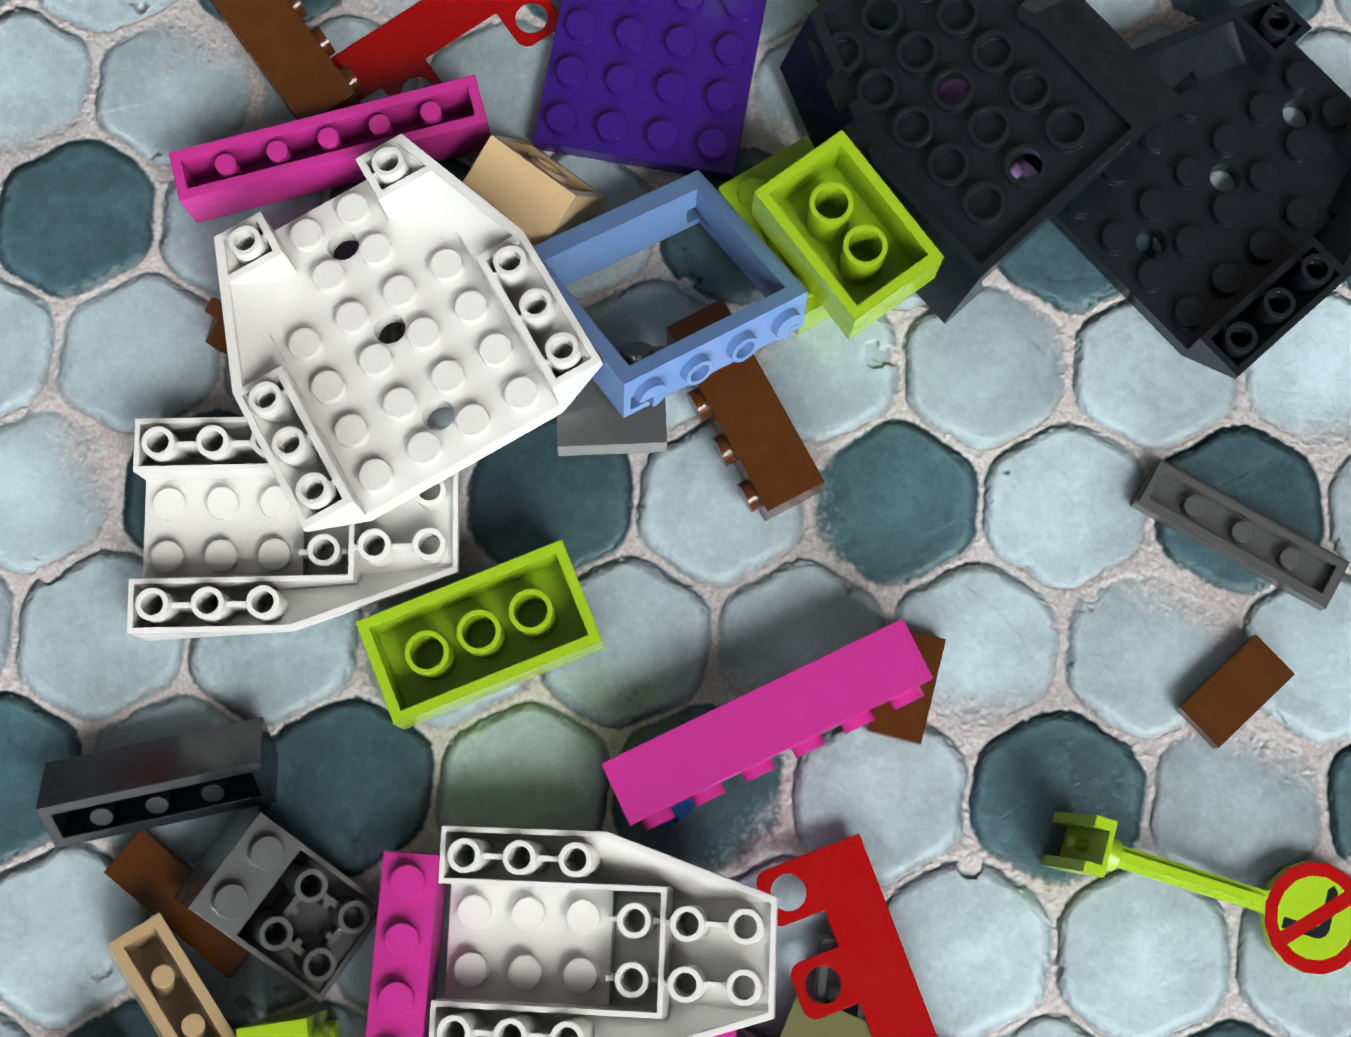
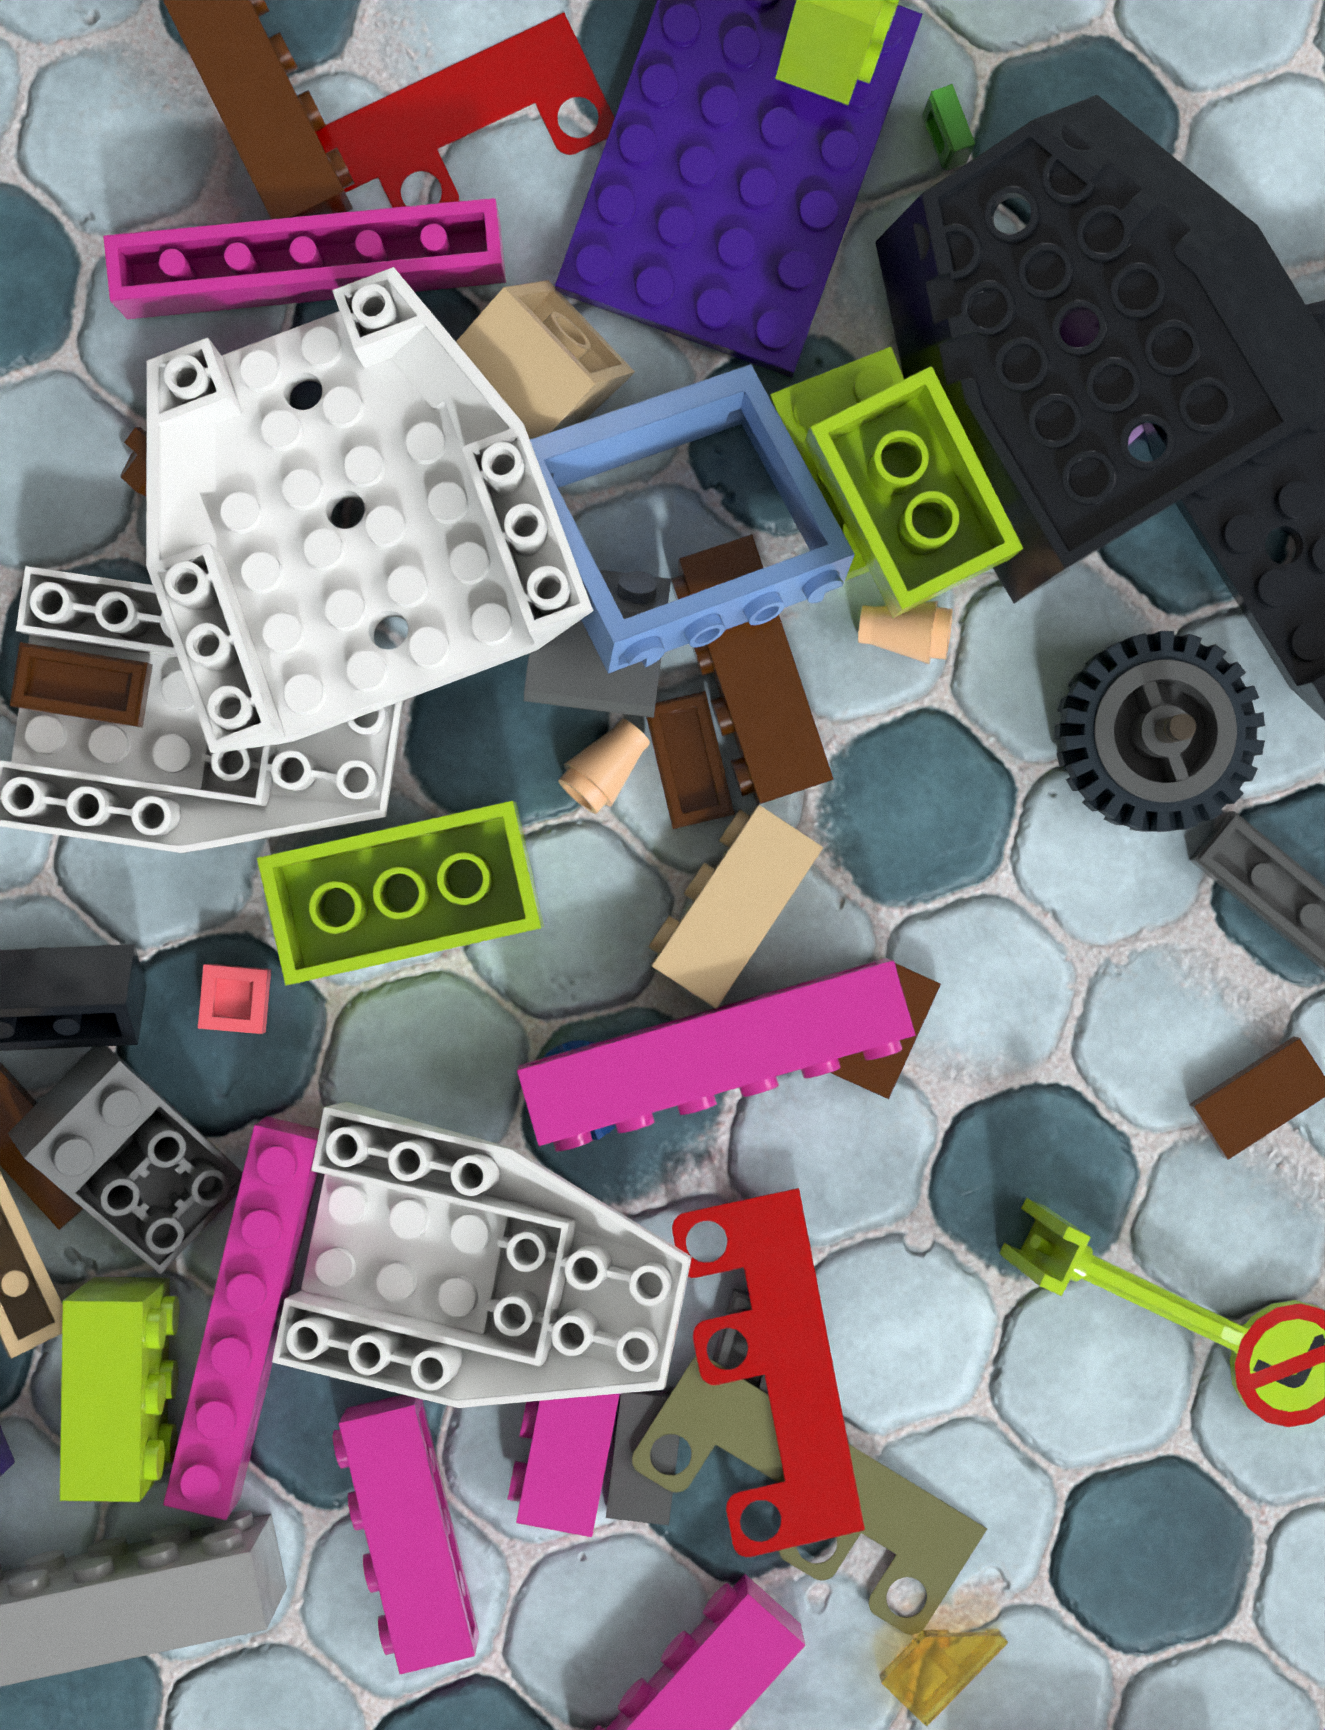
camera: 10 degrees right, 10 degrees up
none -> reddish brown tile [10,642,153,728]
none -> coral plate [198,963,271,1034]
none -> light nougat cone [558,718,650,814]
none -> reddish brown tile [646,691,735,829]
none -> tan brick [648,805,824,1009]
none -> light nougat cone [858,601,953,664]
none -> wheel [1054,631,1265,832]

